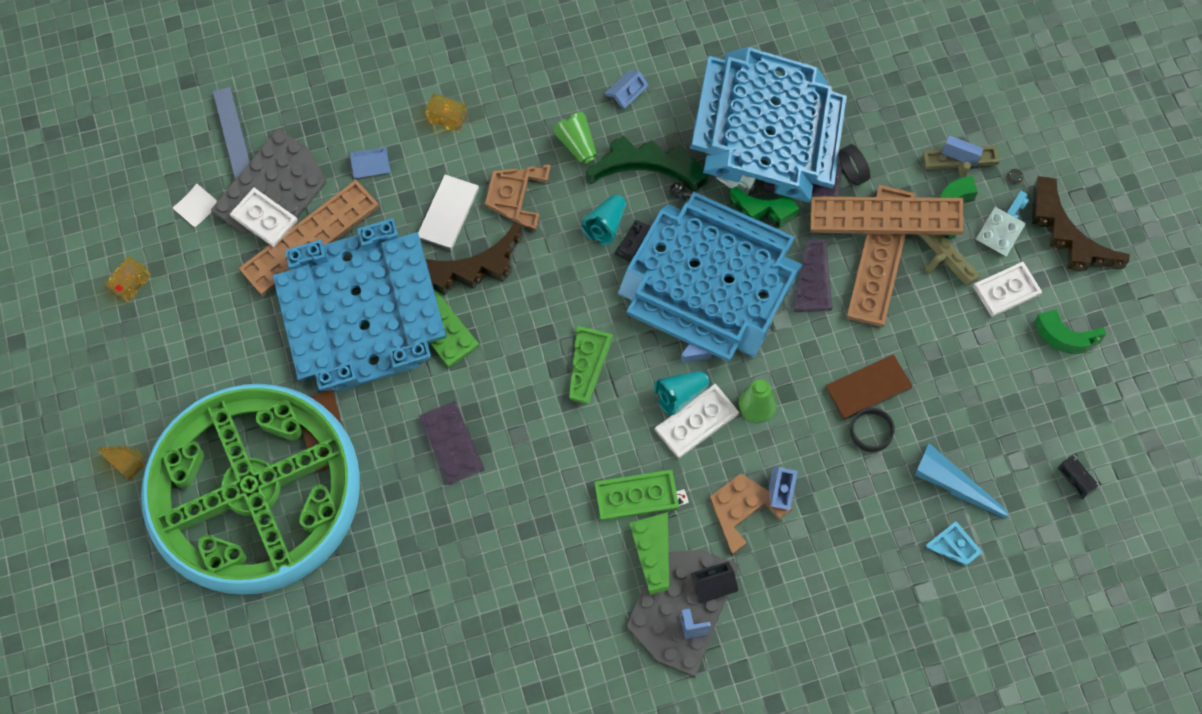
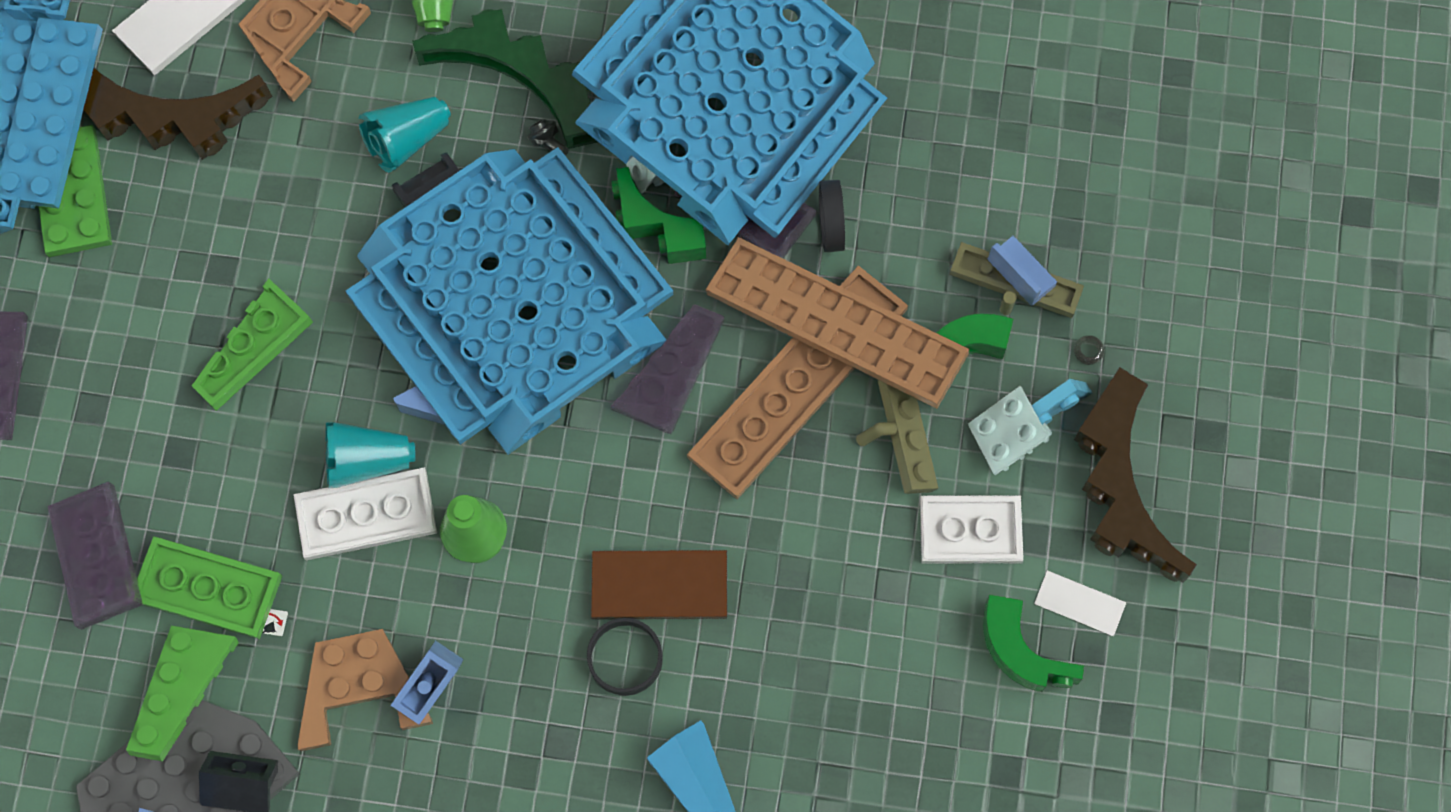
camera: 25 degrees right, 5 degrees up
none -> clear purple plate [48,482,143,630]
none -> white sticker [1034,570,1126,636]

